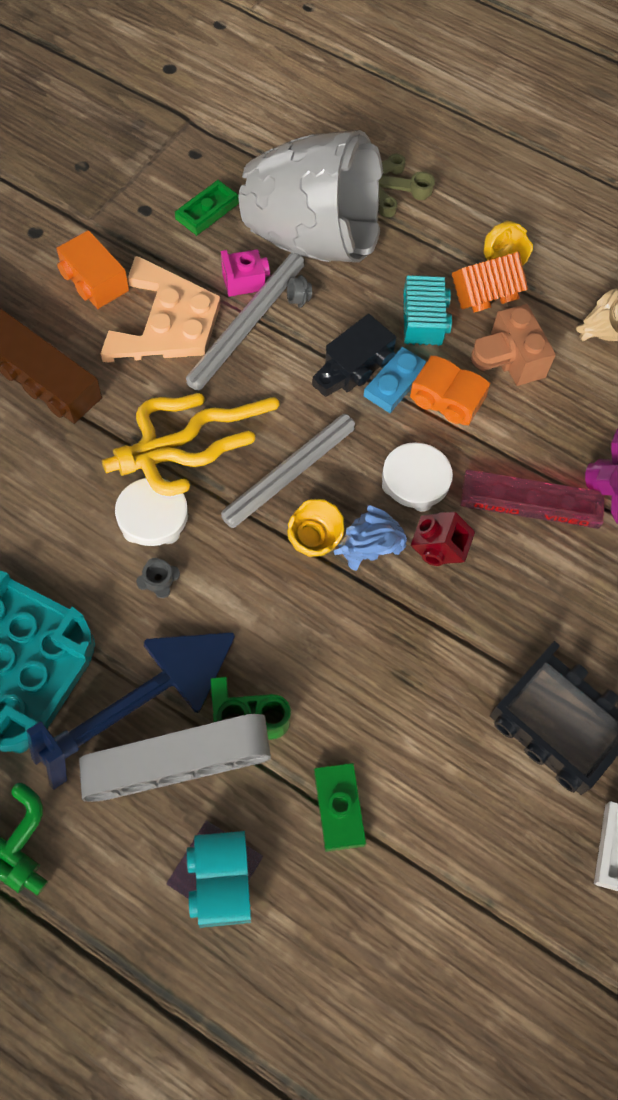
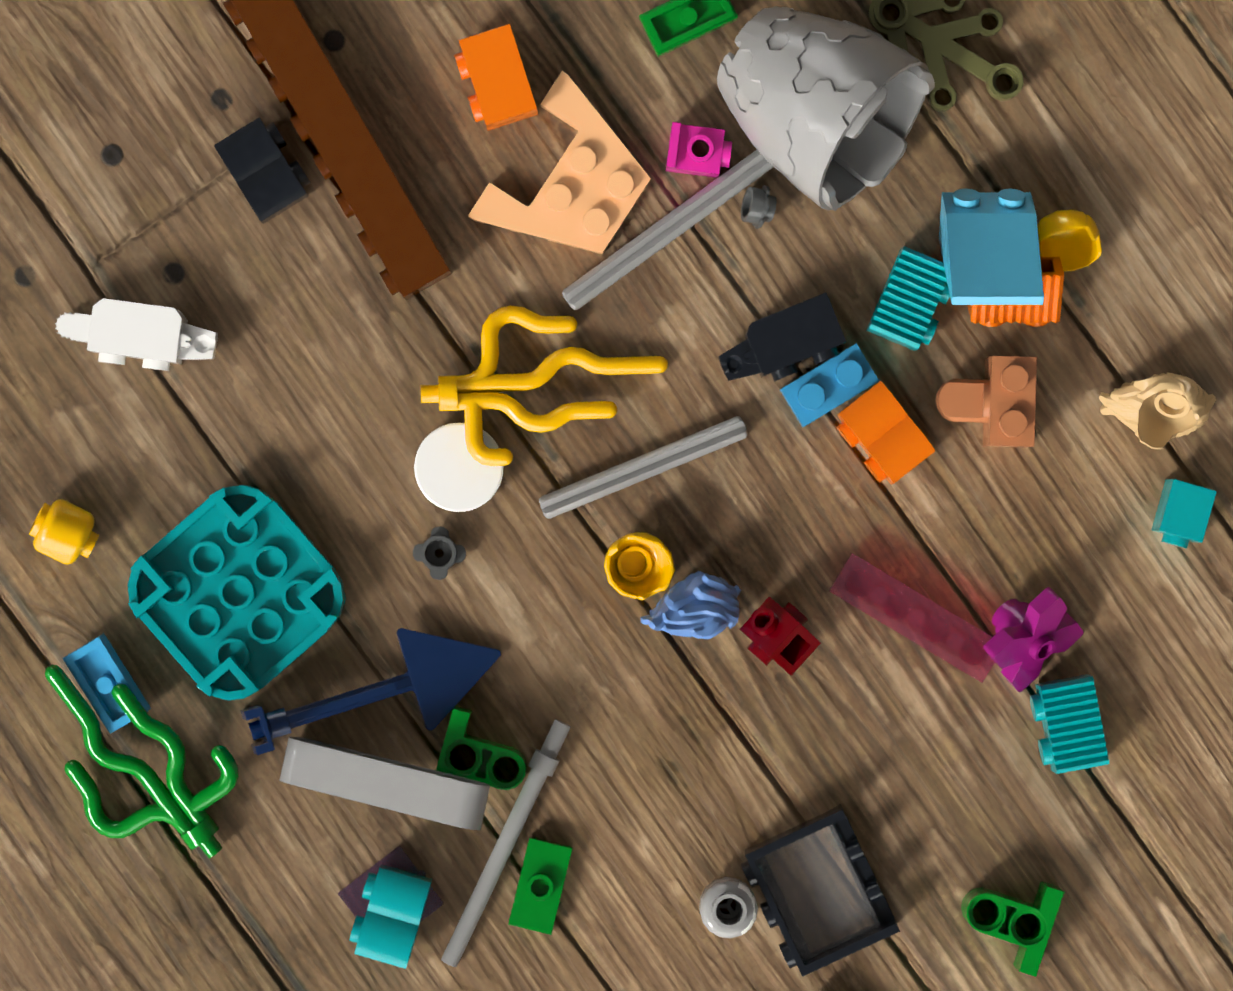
camera: 25 degrees right, 25 degrees up
white tile [382,442,453,512] -> none
none -> light grey bar [441,719,571,967]
none -> light grey head [699,877,758,939]
none -> medium azure slope [939,188,1044,305]

